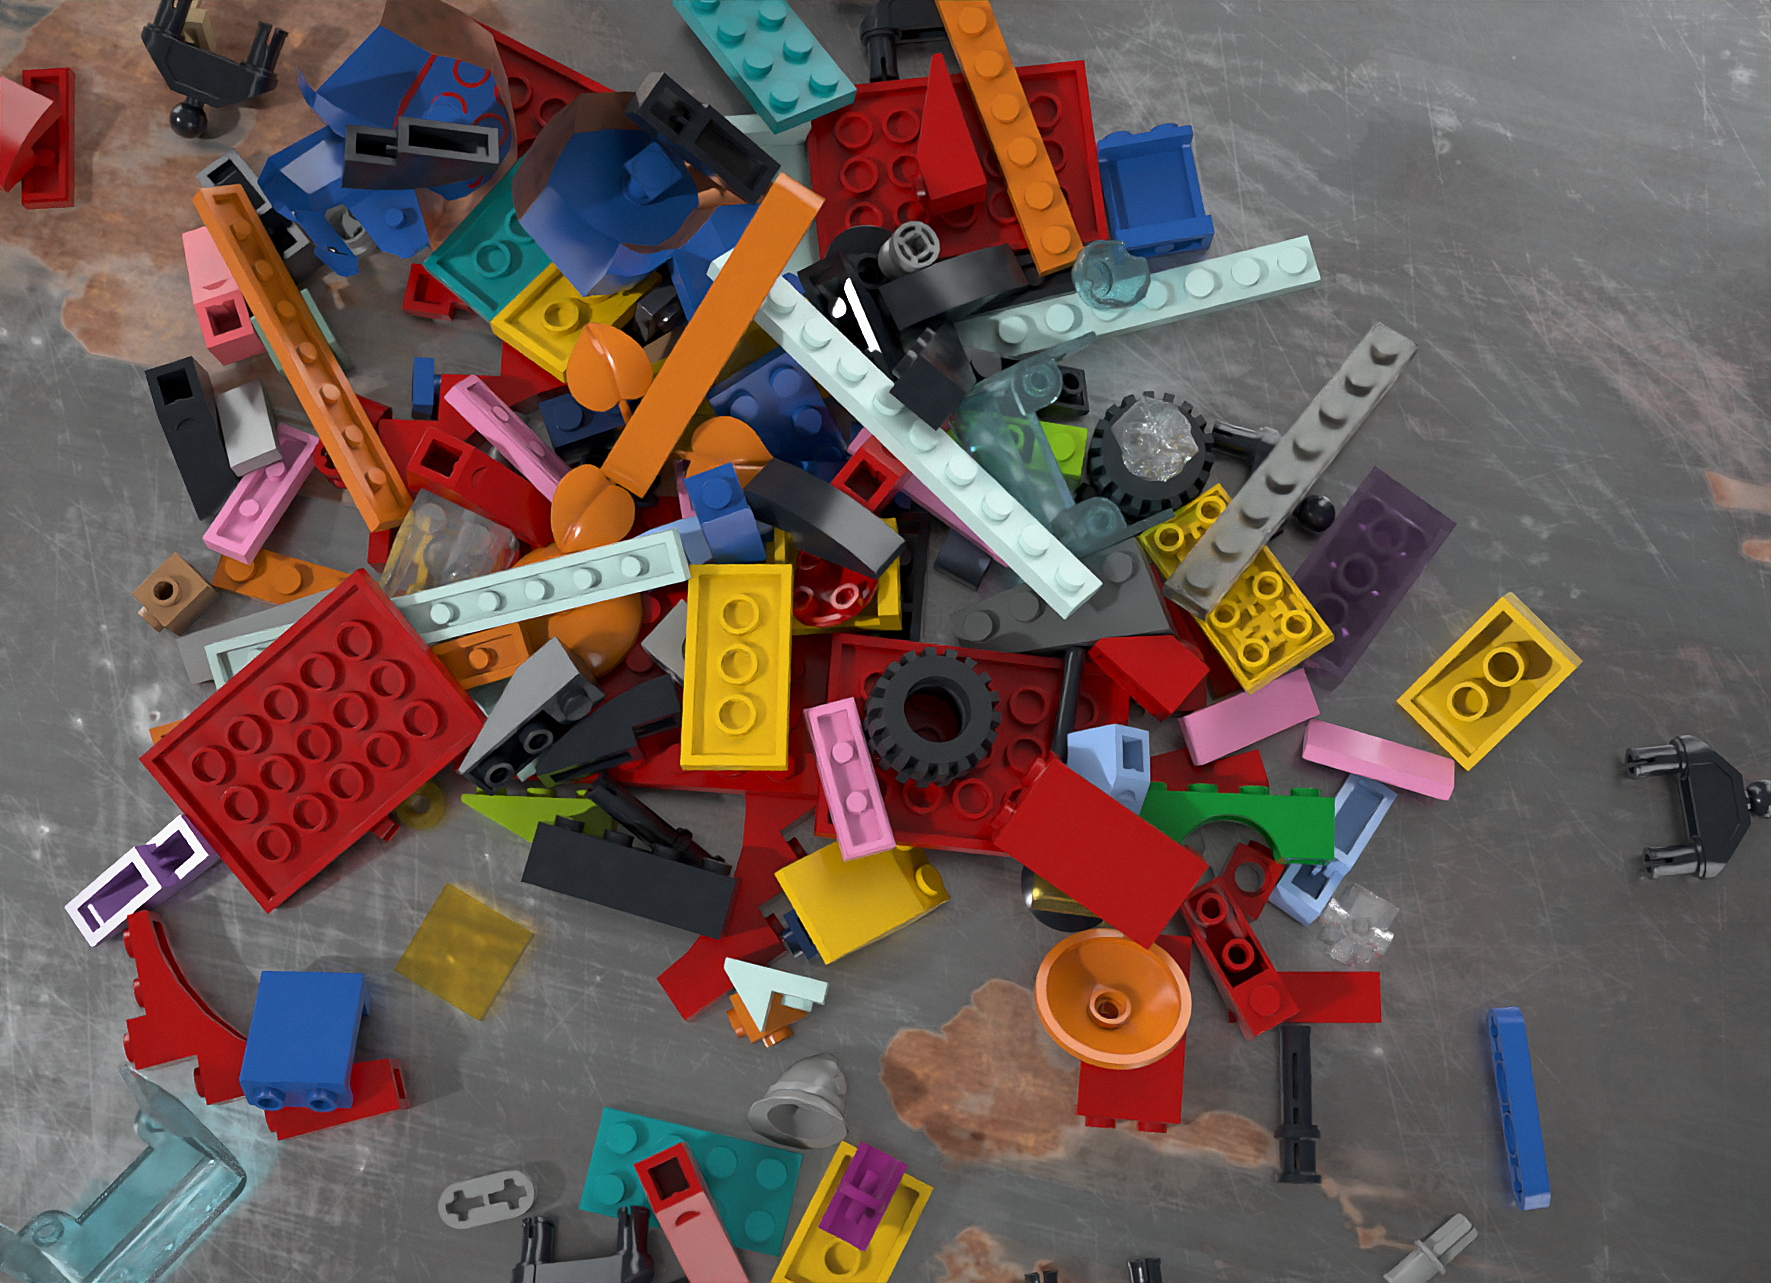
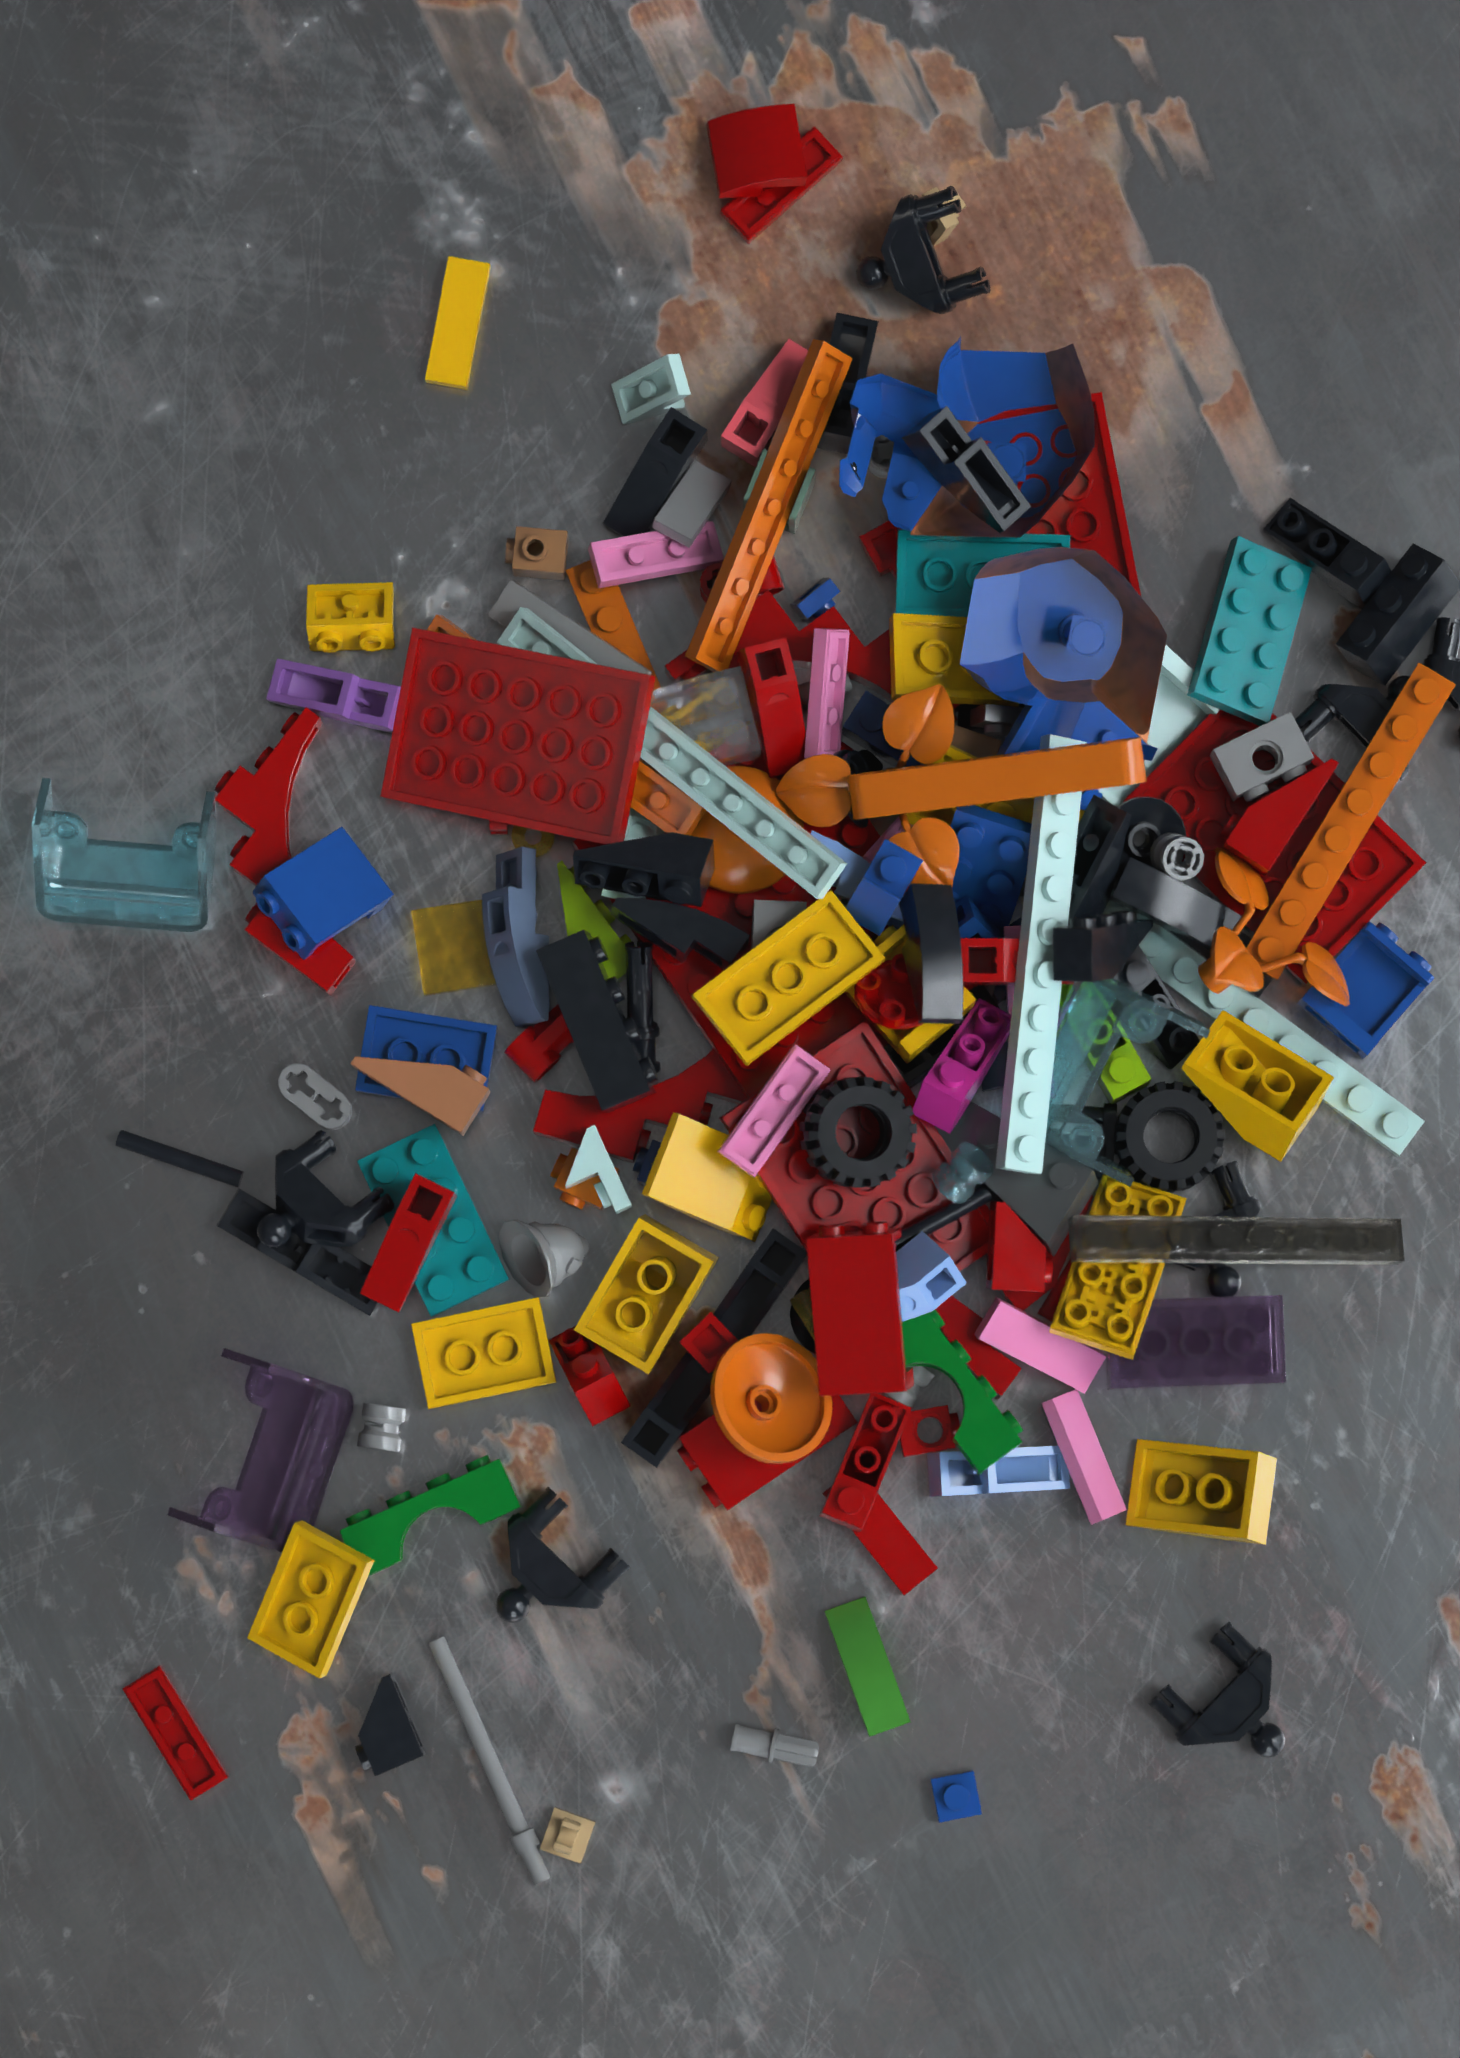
camera: 50 degrees right, 5 degrees up
black slope [622,72,781,205] -> none
magenta hips [818,1141,908,1252] -> none
clear light blue hair [1071,240,1151,313] -> none
clear brick [1110,396,1199,482] -> none
black pin [1274,1025,1322,1184] -> none
clear brick [1316,882,1400,967] -> none
blue beam [1488,1006,1550,1211] -> none
none -> yellow bracket [306,582,395,653]
none -> nougat slope [350,1056,491,1136]
none -> blue plate [355,1005,498,1112]
none -> sand blue slope [482,847,550,1027]
none -> red piece [504,1004,574,1083]
none -> red slope [548,1326,631,1427]
none -> yellow slope [574,1214,719,1374]
none -> light aqua slope [611,354,691,424]
none -> black arch [621,1228,808,1469]
none -> red tile [679,1312,738,1374]
none -> bright green slope [824,1597,911,1737]
none -> dark pink slope [913,998,1012,1134]
none -> blue plate [930,1770,982,1823]
none -> clear light blue wheel [932,1142,994,1204]
none -> yellow slope [1181,1010,1334,1162]
none -> orange plant [1198,847,1350,1007]
none -> light grey brick [1210,711,1314,803]

